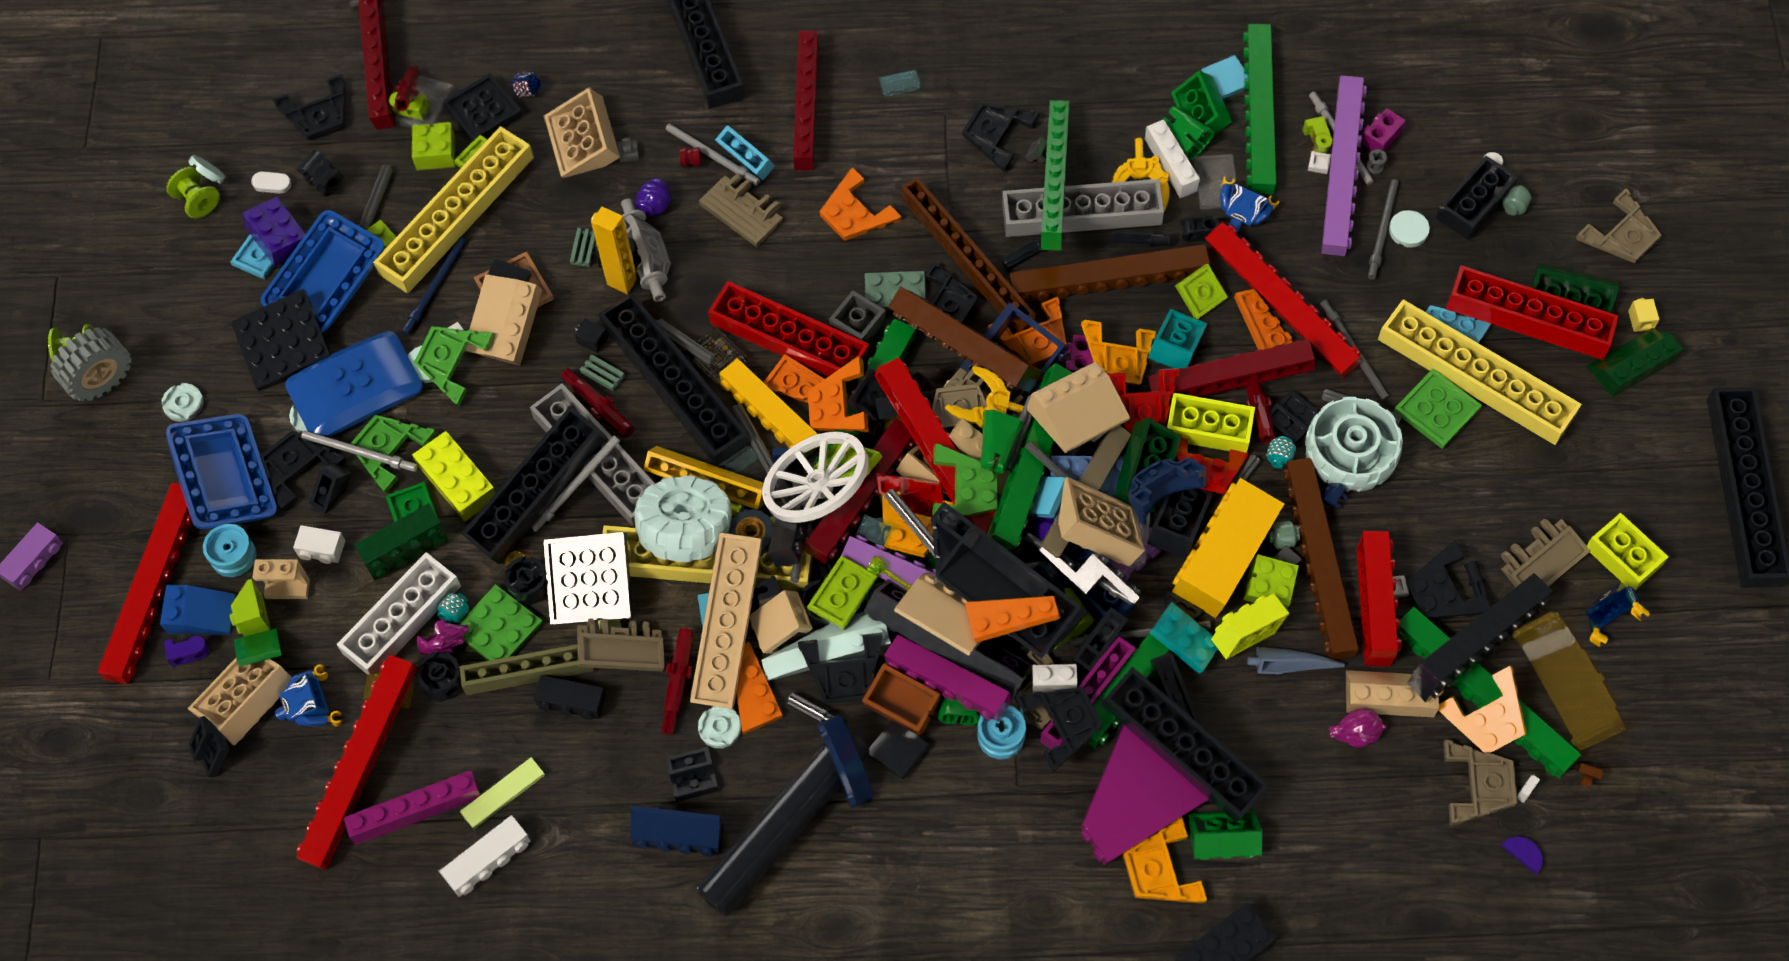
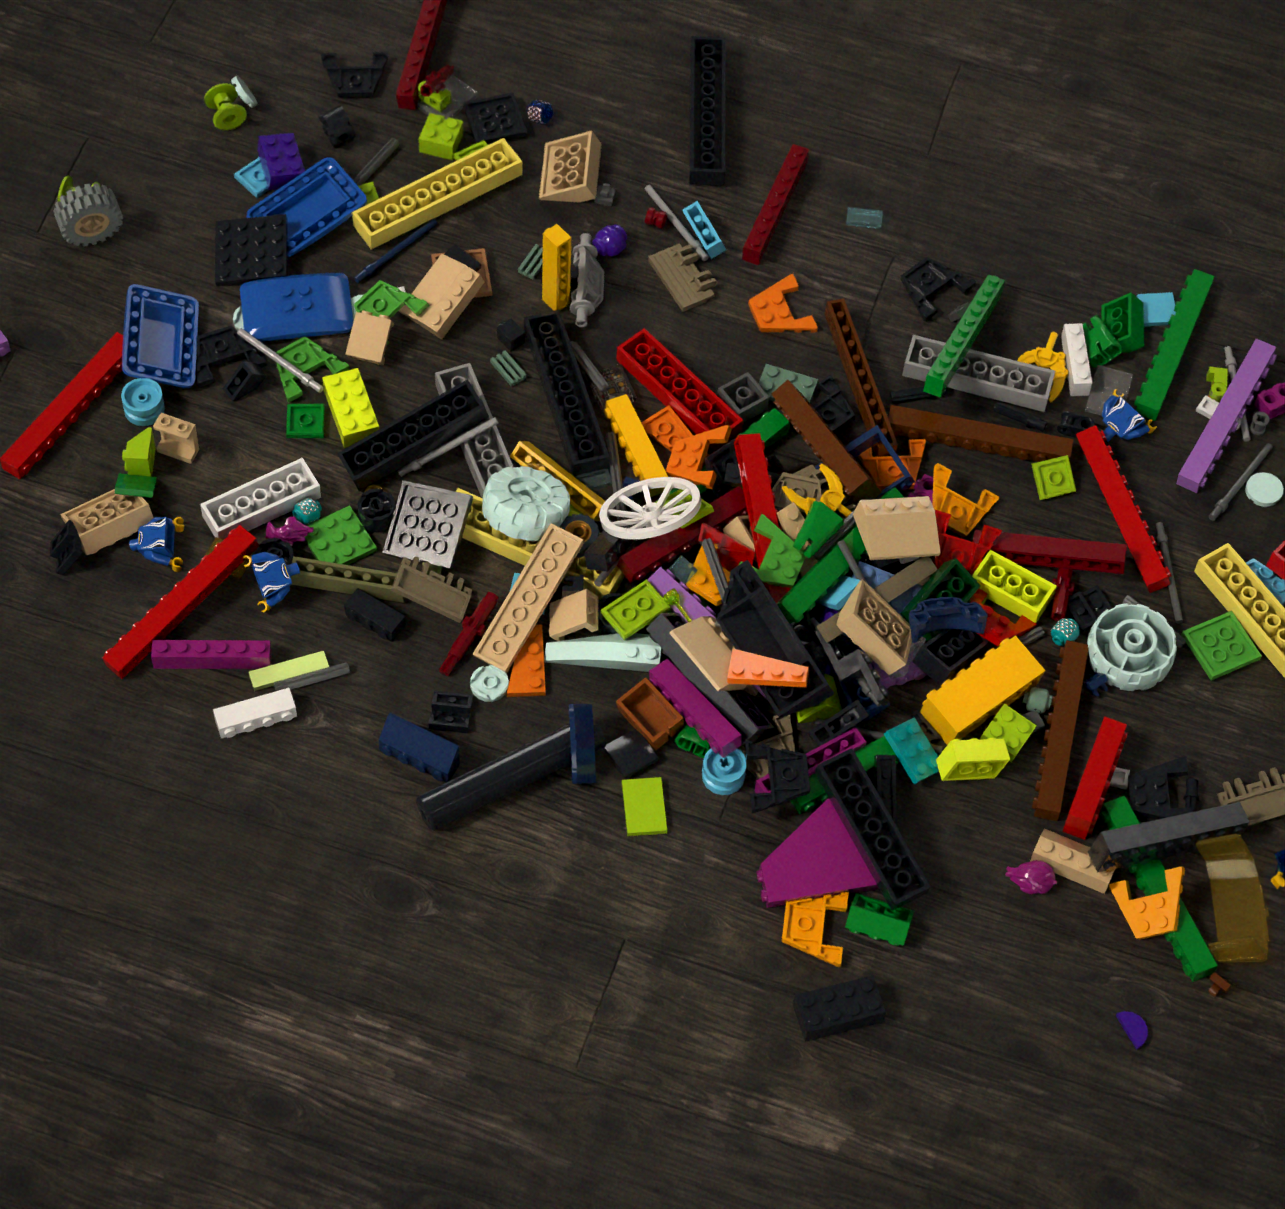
camera: 15 degrees right, 5 degrees down
blue slope [160,585,236,634] -> none
light aqua tile [162,383,203,422] -> none
dark purple leg [164,636,210,667] -> none
white tile [252,172,291,193] -> none
white brick [293,525,345,564] -> none
dark green brick [354,503,449,581] -> none
dark red piece [561,368,635,438] -> none
black axle [787,692,847,725] -> none
black wing [798,633,882,704] -> none
white brick [1032,664,1077,694] -> none
teal slope [1148,309,1208,368] -> none
orange wing [1234,289,1293,350] -> none
sand blue piece [1247,647,1345,674] -> none
dark tan wing [1443,740,1517,825] -> none
white tile [1517,775,1540,803] -> none
none -> blue torso [243,552,300,612]
none -> dark grey axle [274,662,350,691]
none -> tan panel [346,311,394,366]
none -> lime tile [622,777,667,836]

